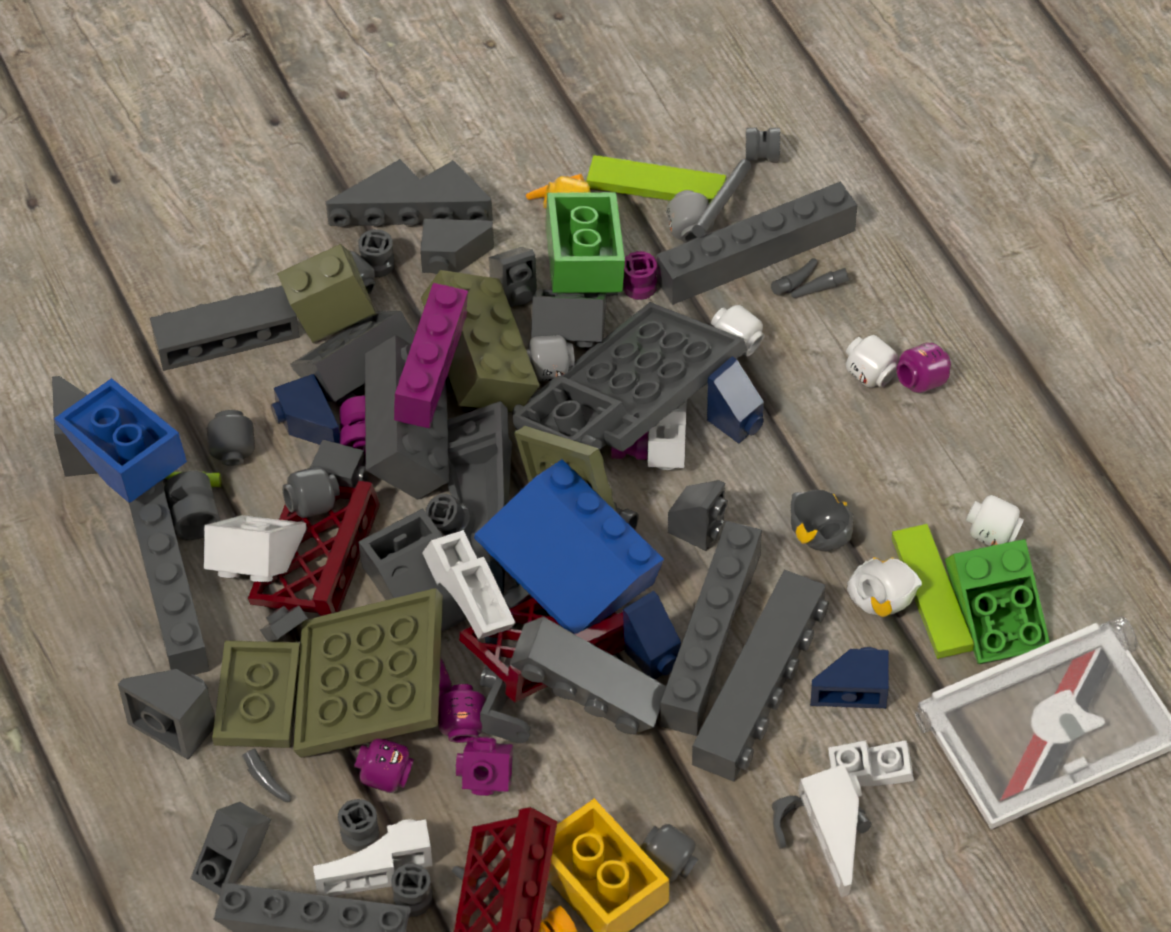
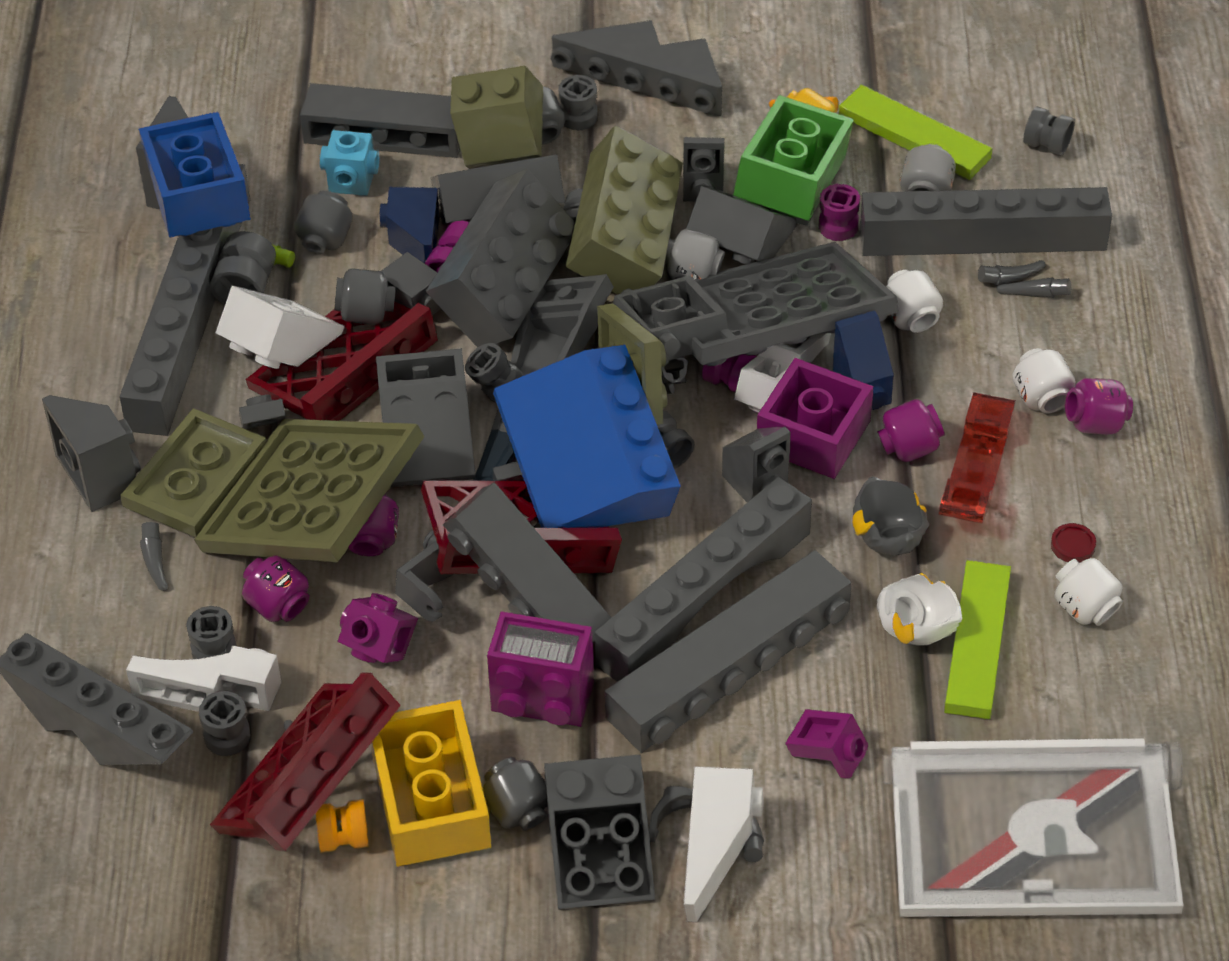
camera: 25 degrees right, 5 degrees down
dark grey slope [190,802,272,895] -> none
magenta brick [394,283,468,428] -> none
dark grey slope [420,219,494,274] -> none
white slope [422,530,515,639] -> none
magenta head [438,684,486,743] -> none
dark blue slope [623,590,681,680] -> none
dark grey bar [692,159,752,237] -> none
dark blue slope [810,647,889,709] -> none
white slope [828,740,914,786] -> none
bright green slope [945,539,1050,664] -> none
none -> medium azure brick [320,130,380,196]
none -> magenta piece [487,611,594,727]
none -> dark grey slope [544,754,656,910]
none -> magenta brick [757,358,873,479]
none -> magenta bracket [785,709,868,779]
none -> magenta head [877,399,945,463]
none -> clear red slope [938,392,1016,523]
none -> dark red piece [1051,523,1096,563]

